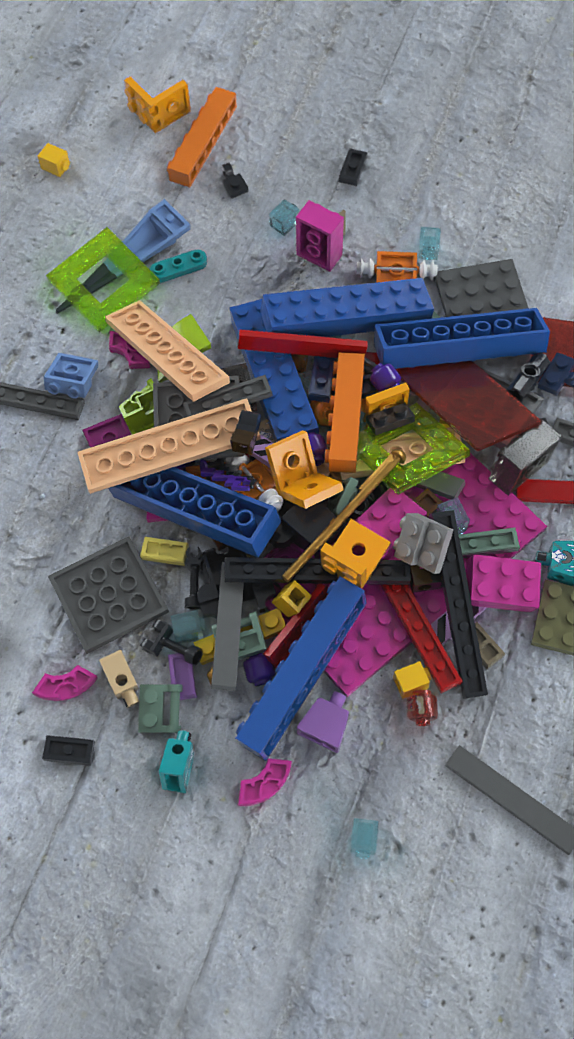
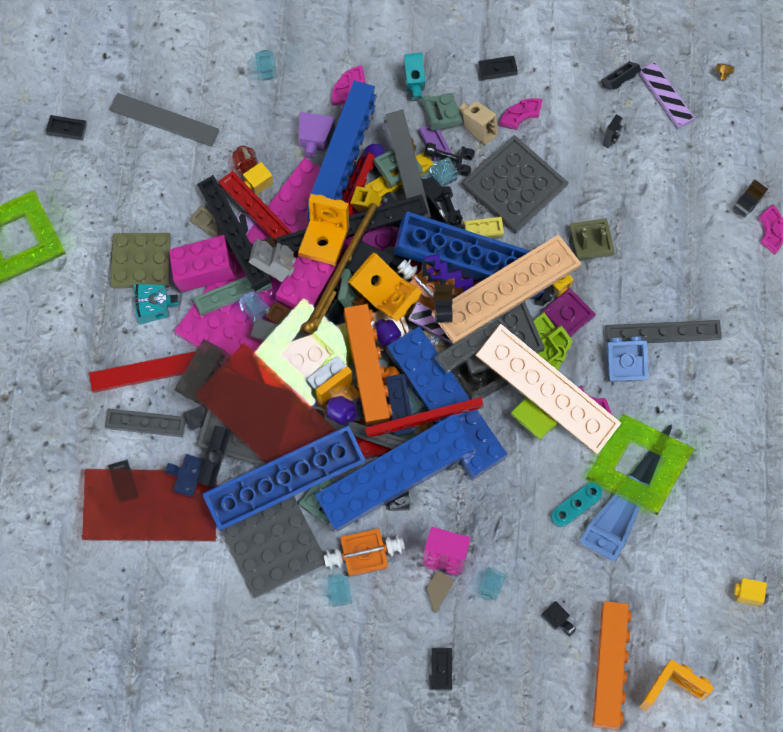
camera: 160 degrees right, 5 degrees up
none -> olive plate [569,218,615,260]

